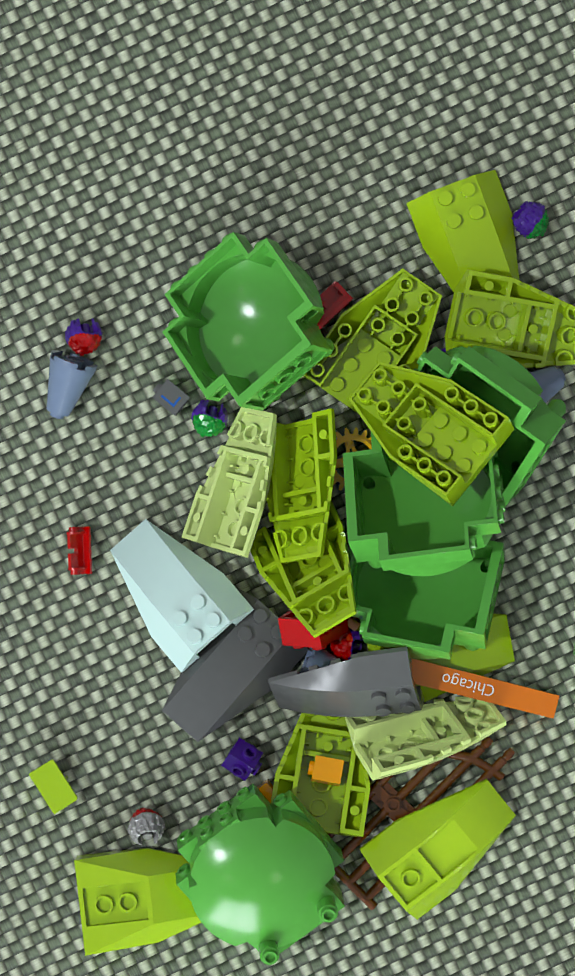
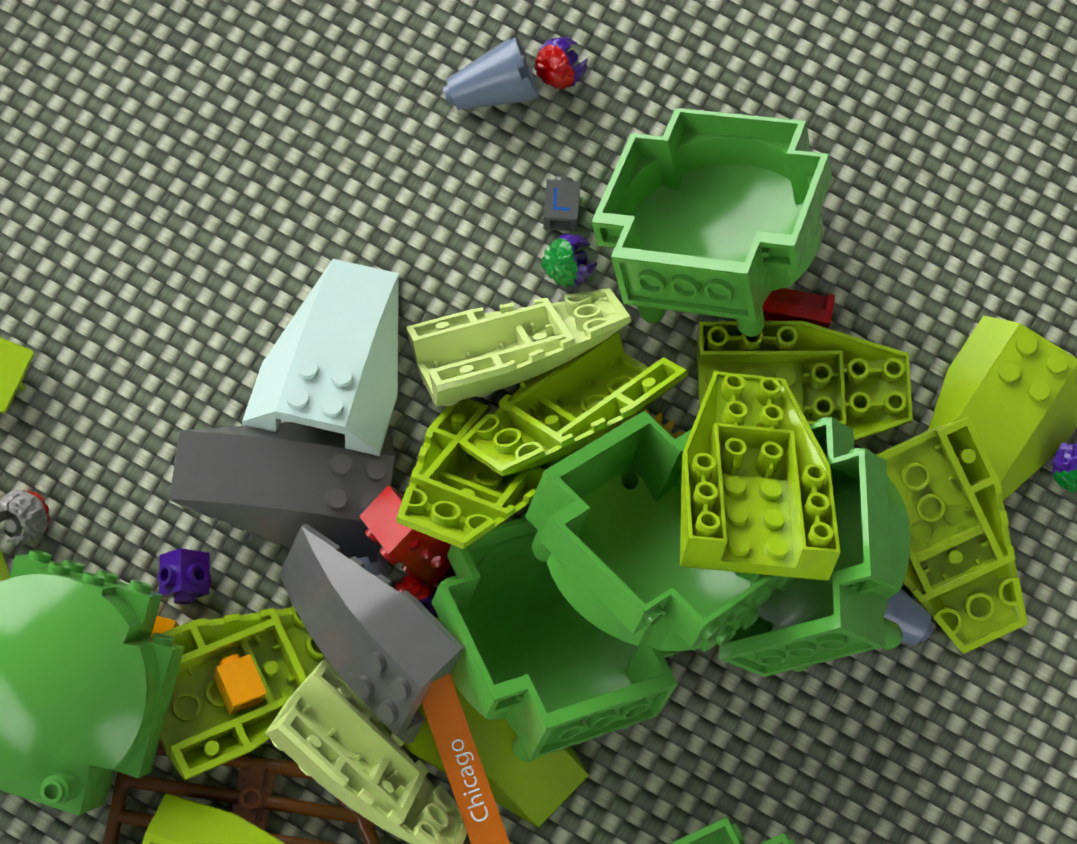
camera: 55 degrees right, 15 degrees down
red hinge [67,526,92,575] -> none

